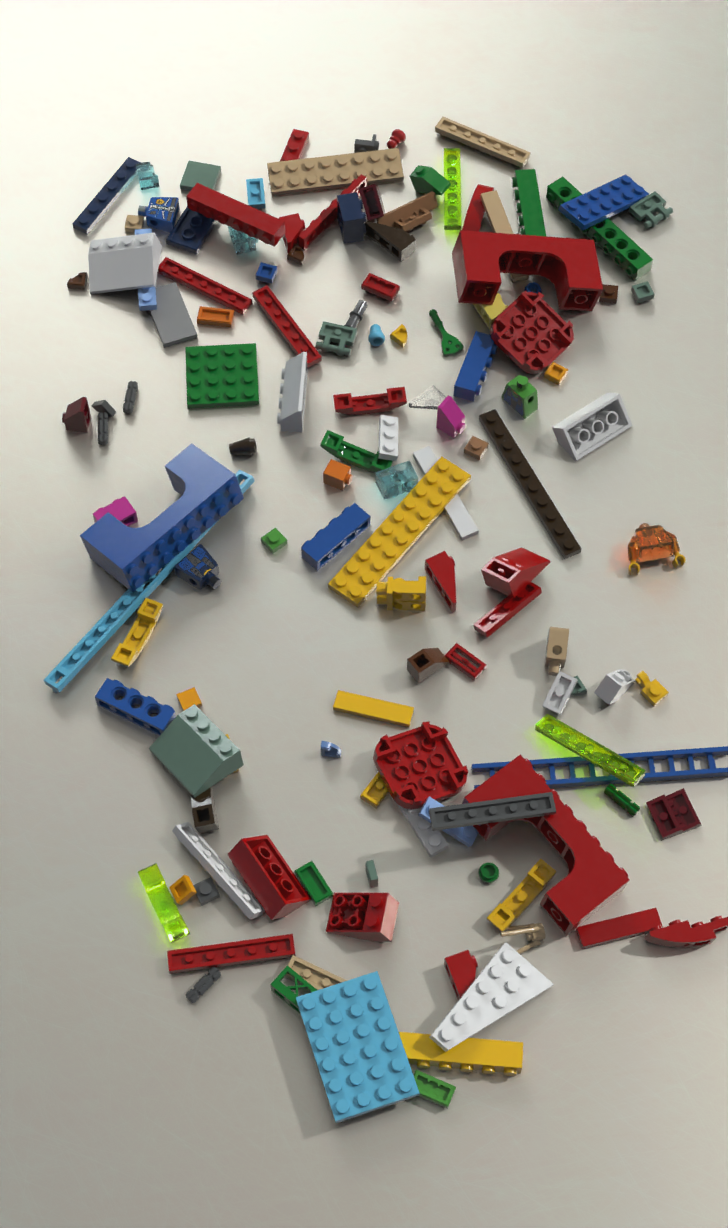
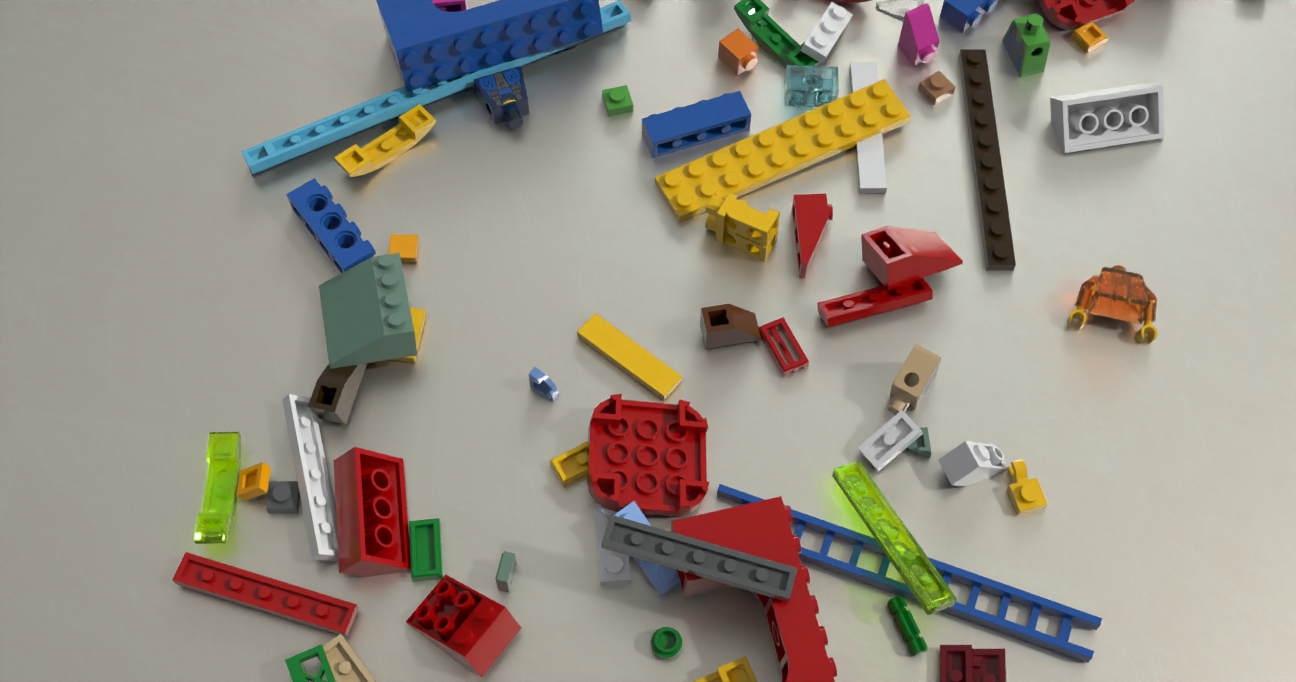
camera: 25 degrees right, 0 degrees up
dark grey axle [186,967,221,1003] -> none

